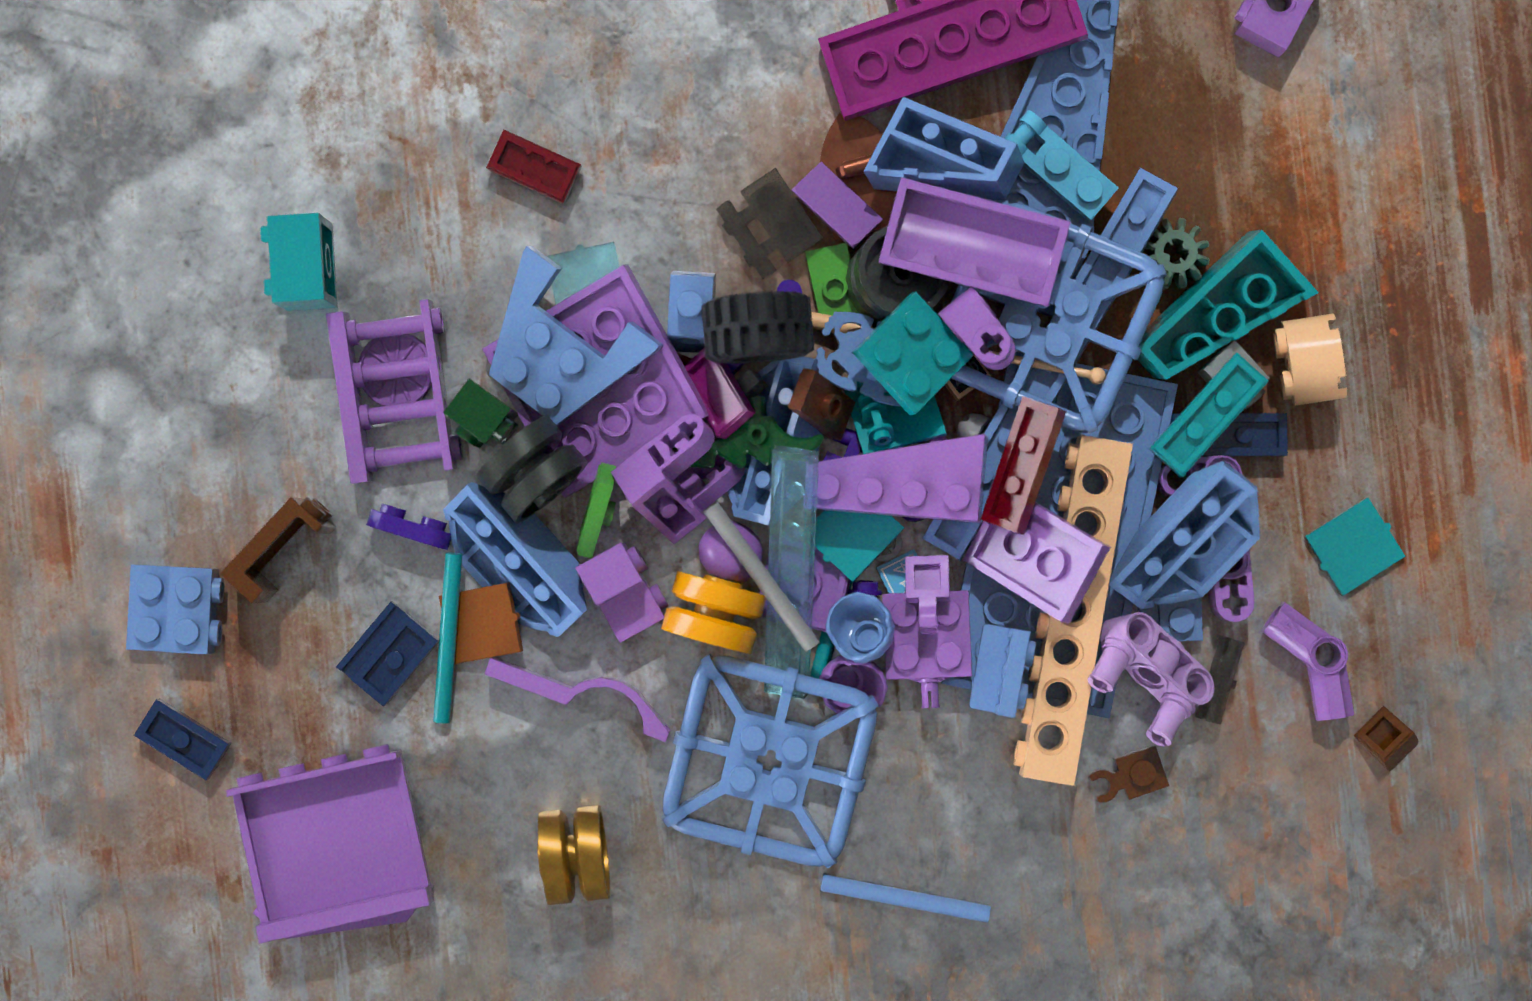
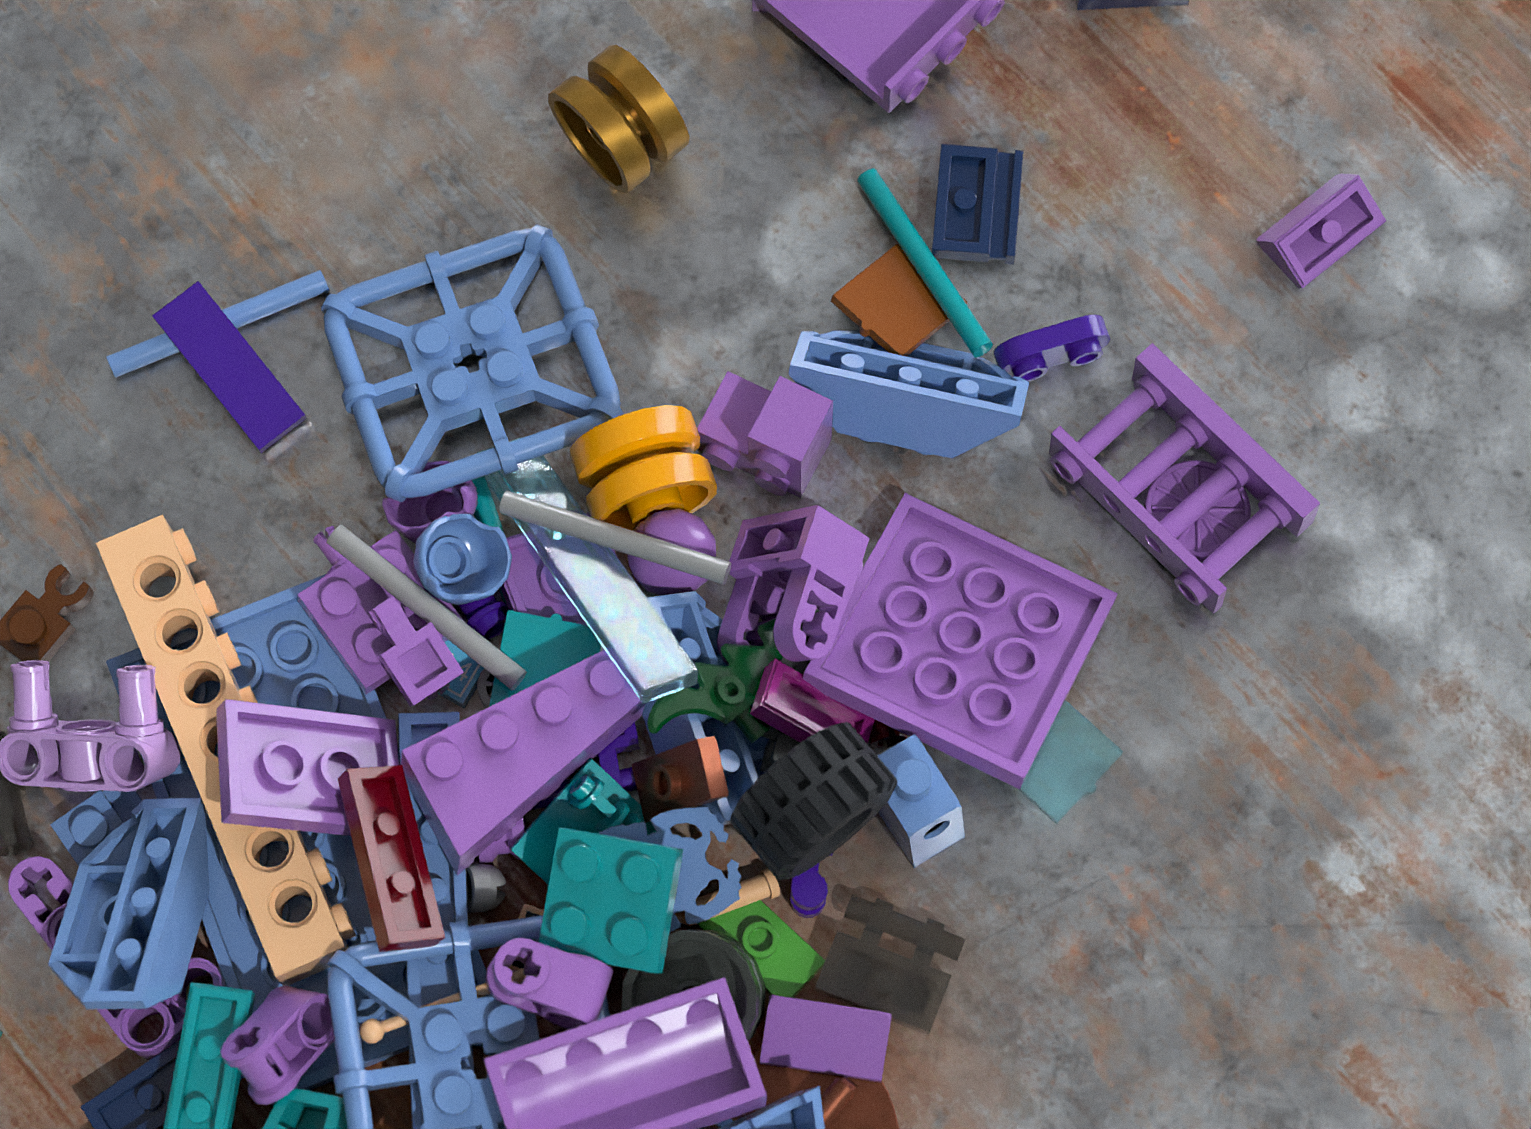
camera: 145 degrees right, 15 degrees down
medium blue plate [126,565,225,654] -> none
reddish brown panel [219,497,336,603] -> none
teal container [260,213,338,311] -> none
dark green brick [443,378,519,449] -> none
pearl dark grey wheel [476,415,588,524] -> none
medium lavender piece [484,657,671,742] -> none
dark red plate [486,129,582,205] -> none
medium blue wing [488,246,664,425] -> none
bright green plate [576,462,616,559] -> none
medium blue bracket [969,624,1036,718] -> none
none -> dark purple tile [152,281,307,453]
none -> medium lavender piece [221,985,335,1105]
none -> light grey bar [327,525,527,690]
none -> medium lavender slope [1256,174,1386,289]

